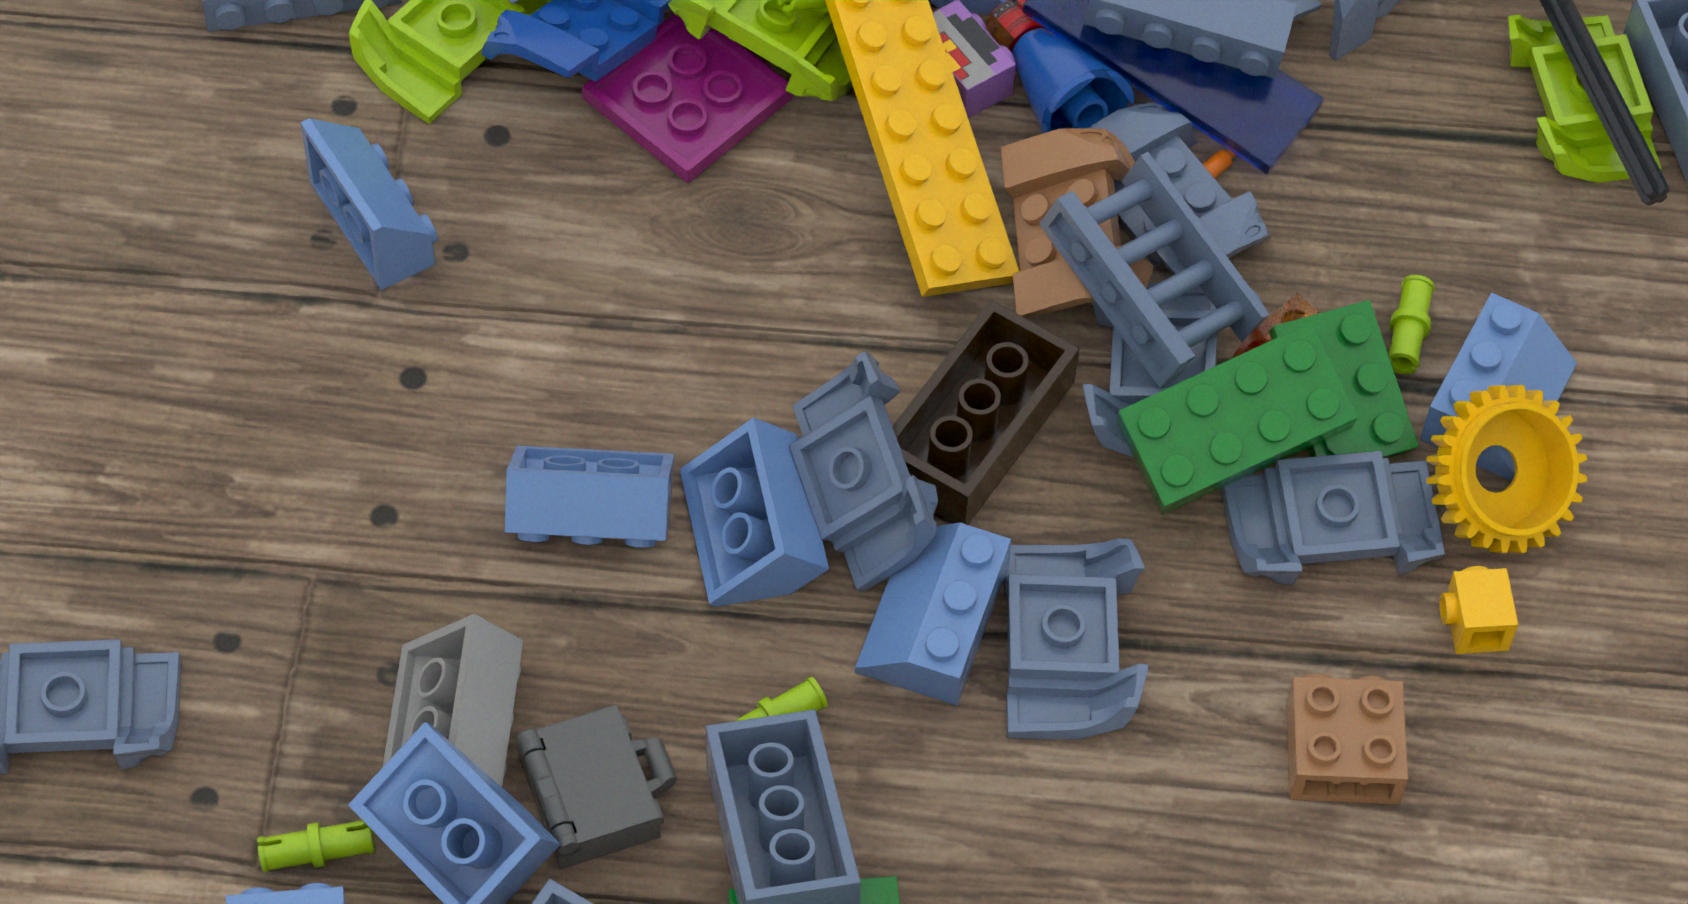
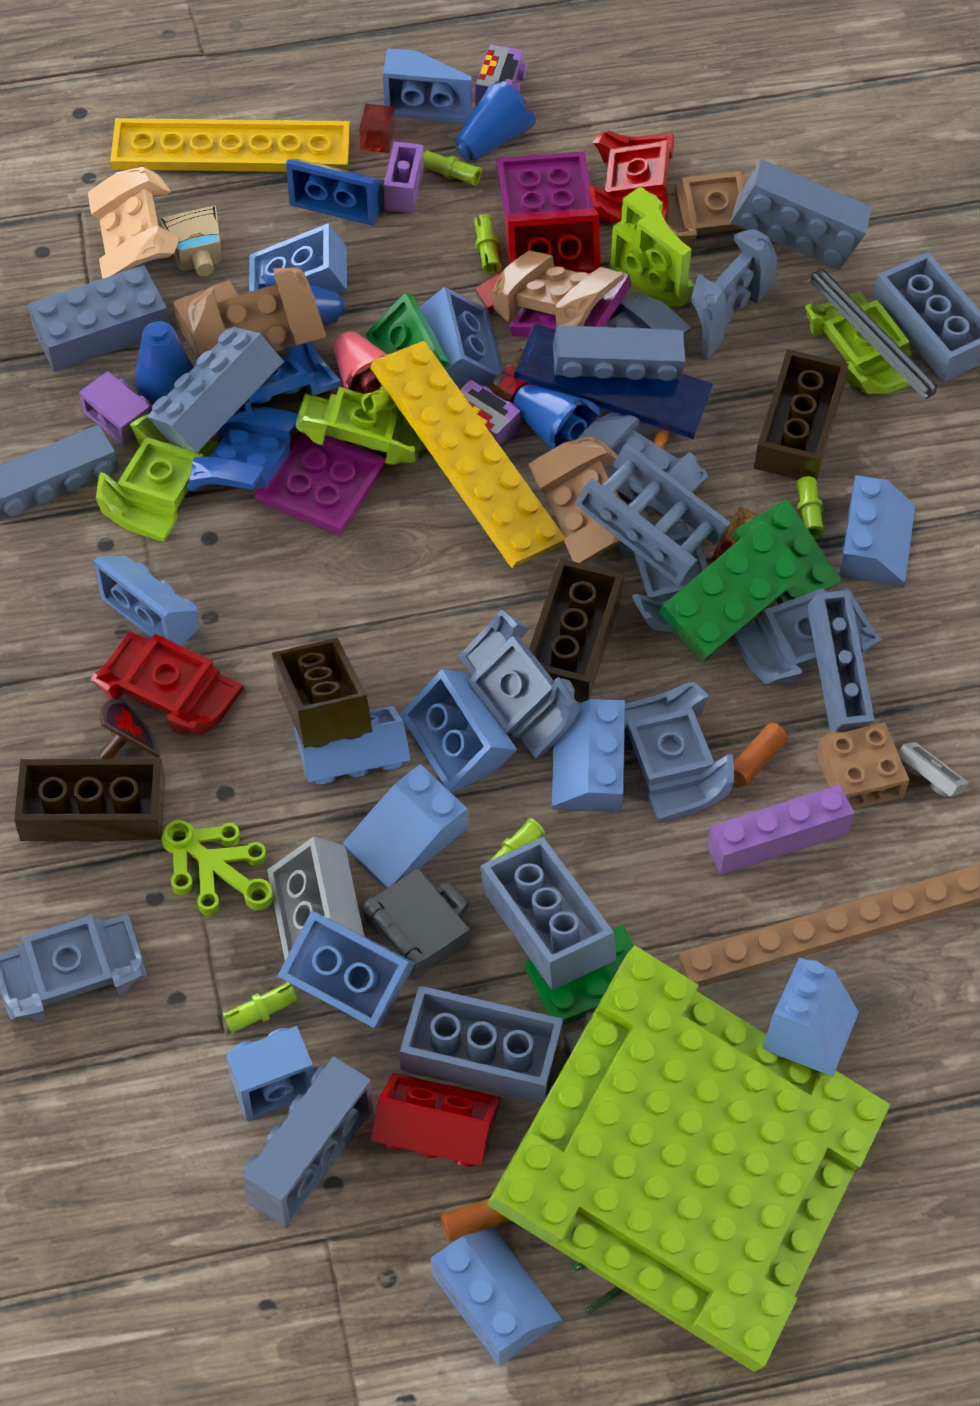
camera: 15 degrees left, 0 degrees up
yellow gear [1426,385,1587,553] -> none
yellow brick [1439,566,1518,654] -> none
none -> dark brown brick [14,758,165,841]
none -> red piece [90,631,244,735]
none -> shield [99,699,160,759]
none -> lime plant [161,820,273,915]
none -> dark brown brick [272,638,373,748]
none -> medium blue slope [342,764,468,889]
none -> medium lavender brick [707,784,854,876]
none -> orange piece [734,723,788,786]
none -> dark brown brick [754,349,849,481]
none -> sand blue brick [807,590,875,732]
none -> light grey plate [898,742,969,797]

